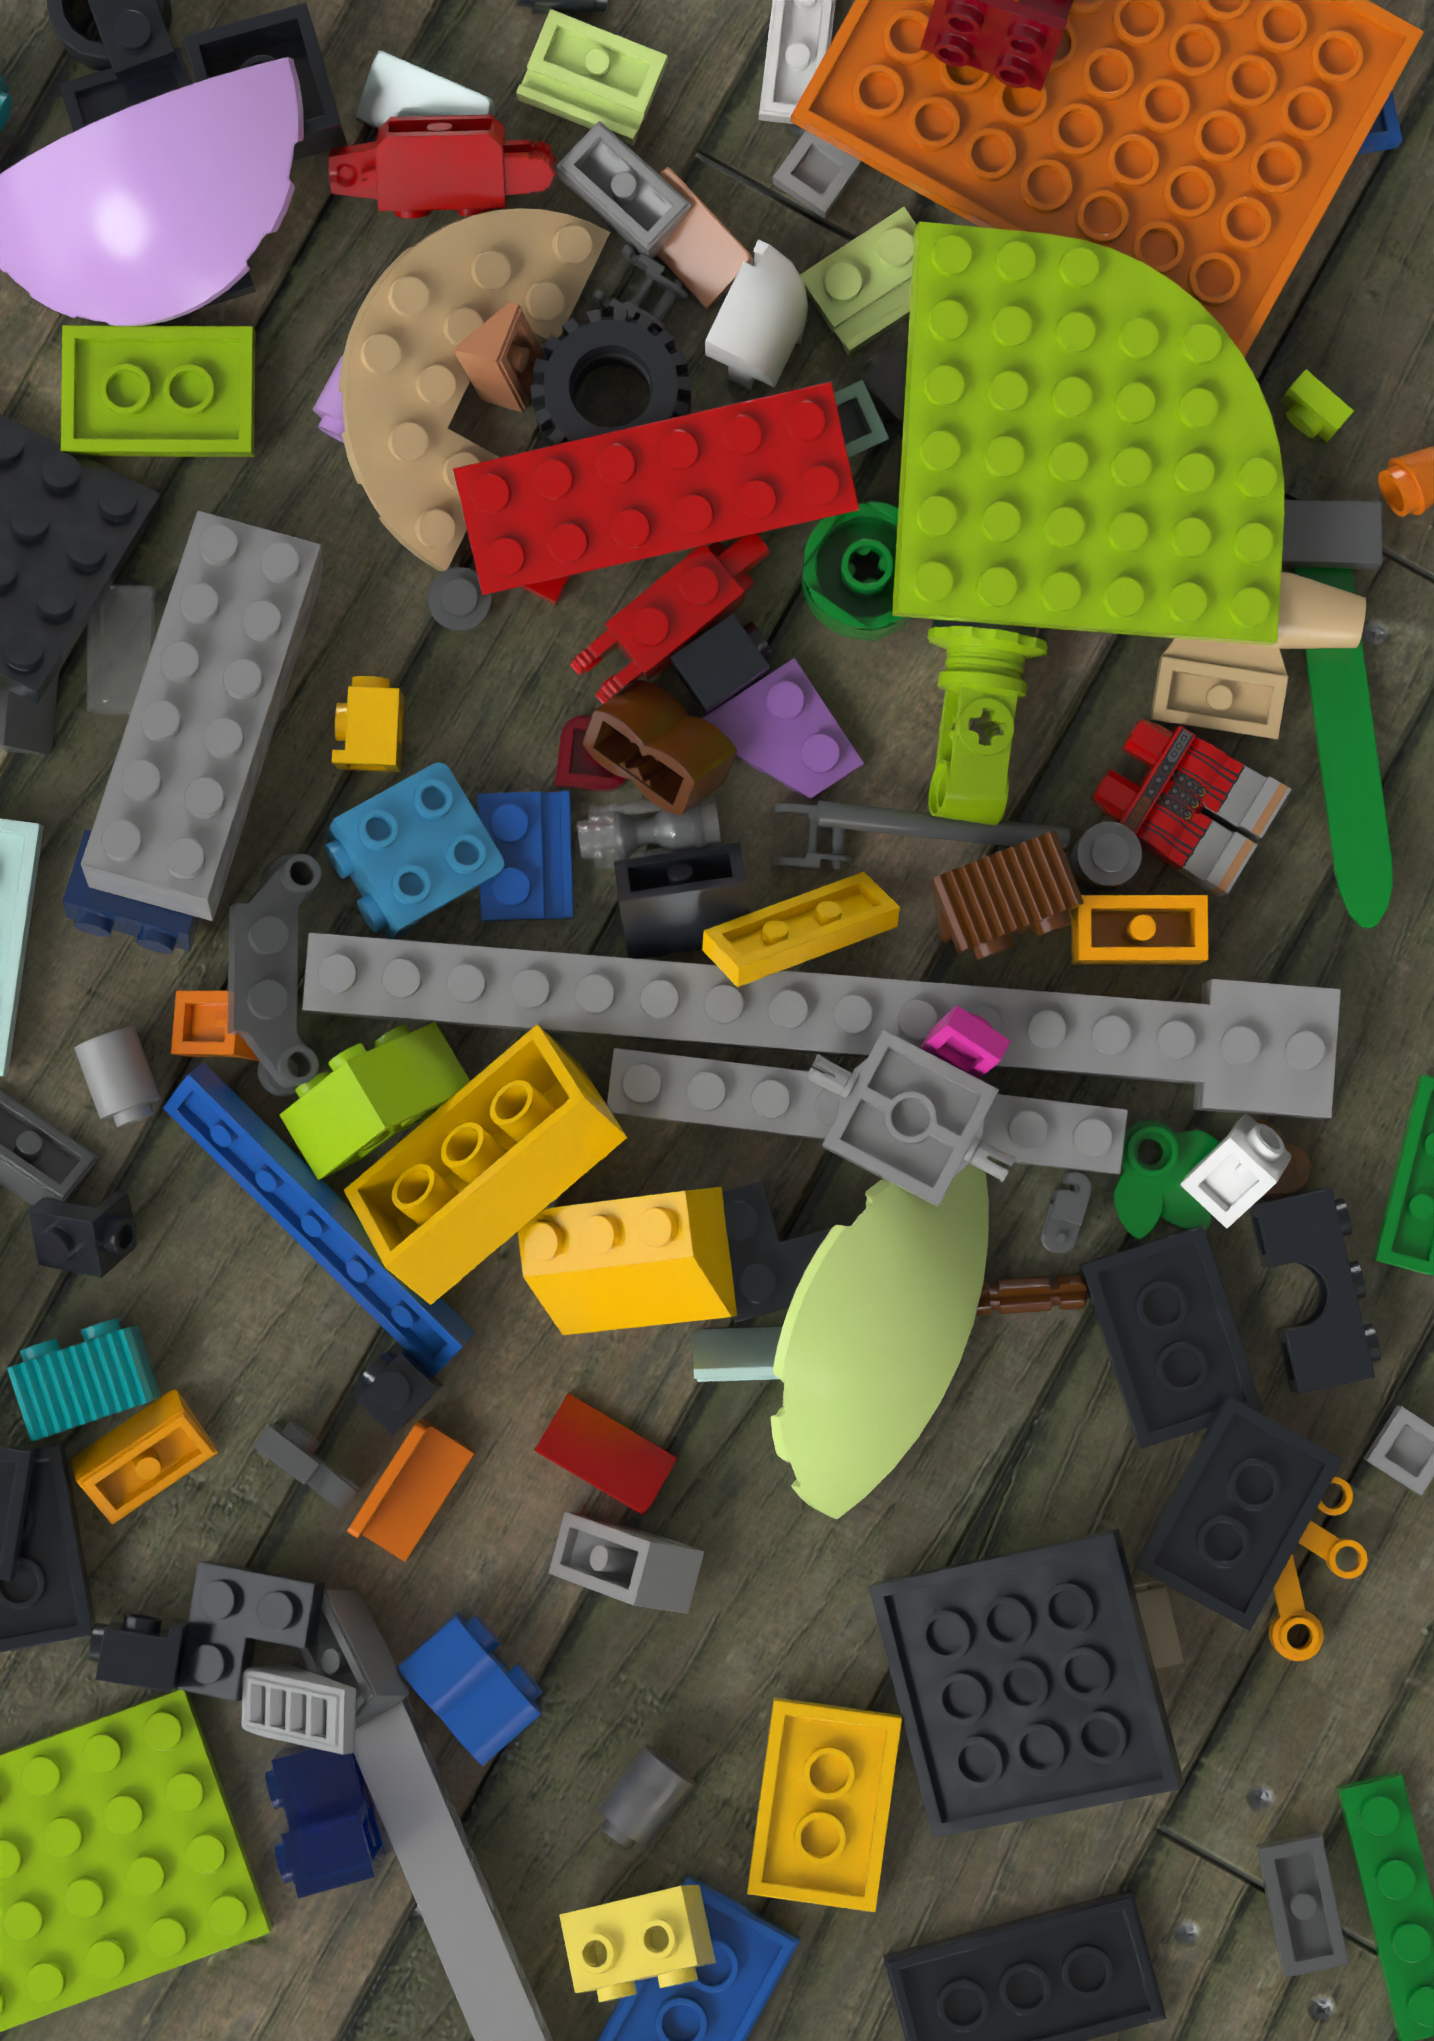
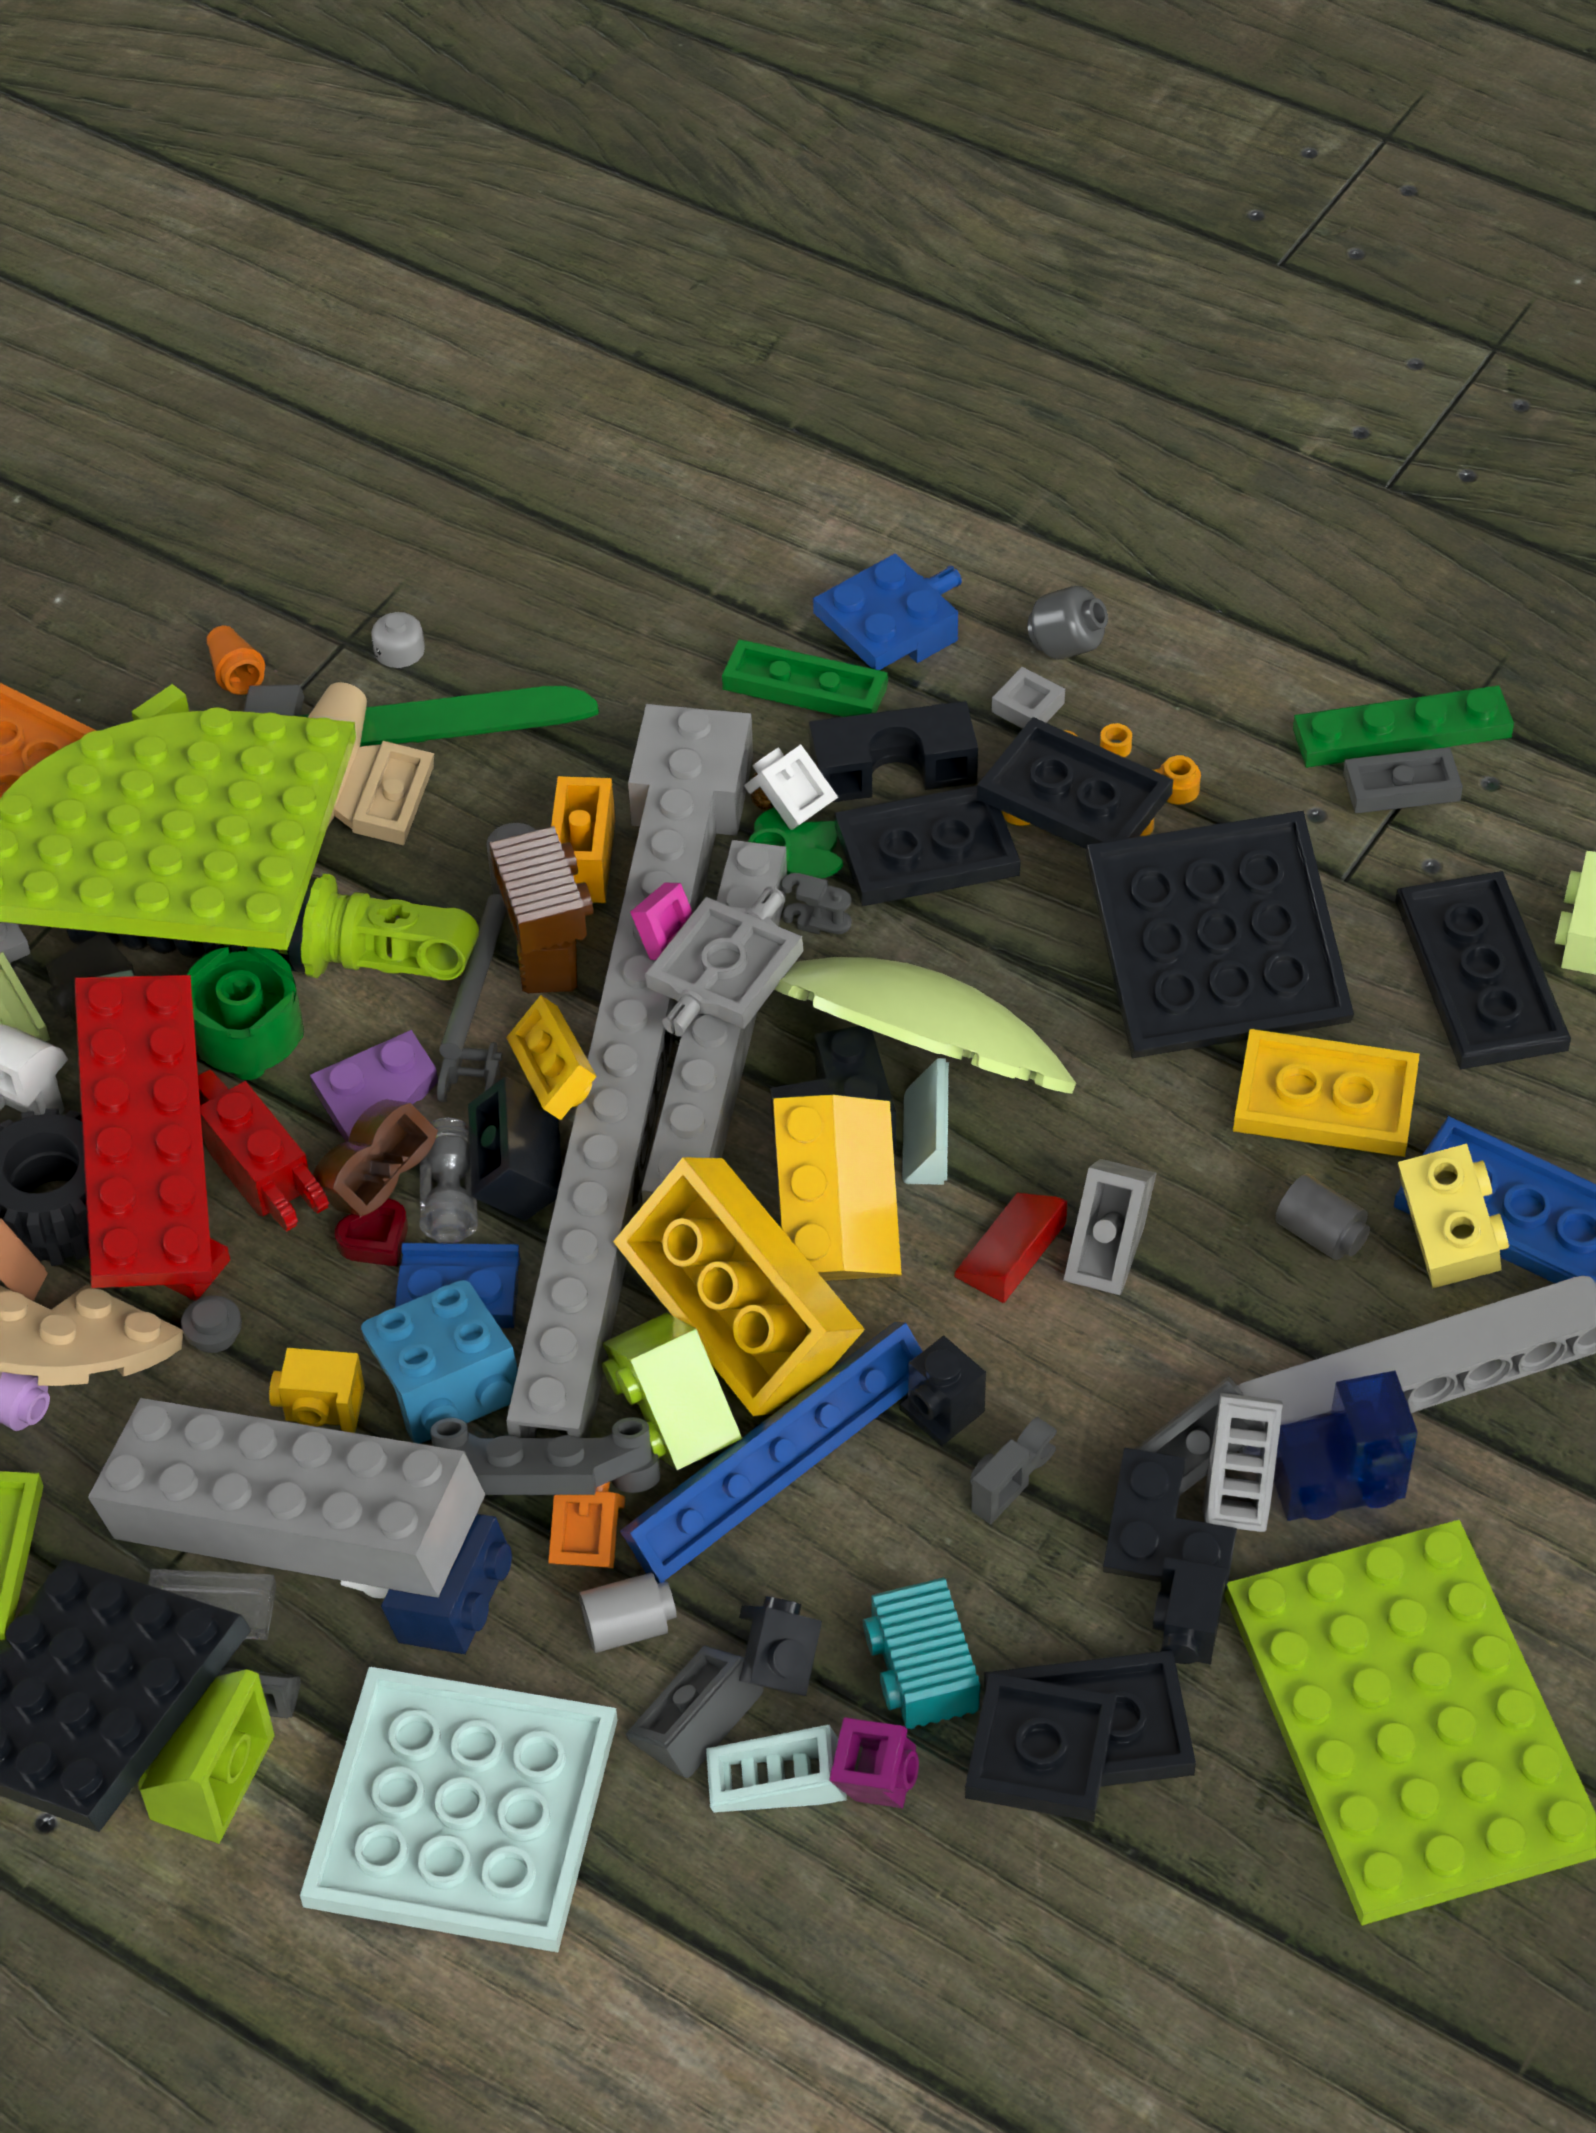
camera: 85 degrees left, 35 degrees down
light orange slope [71,1389,218,1525] -> none
orange panel [347,1418,476,1562] -> none
blue brick [398,1611,543,1766] -> none
black brick [670,614,772,716] -> none
reddish brown axle [976,1274,1087,1316] -> none
hips [1090,718,1291,898] -> none

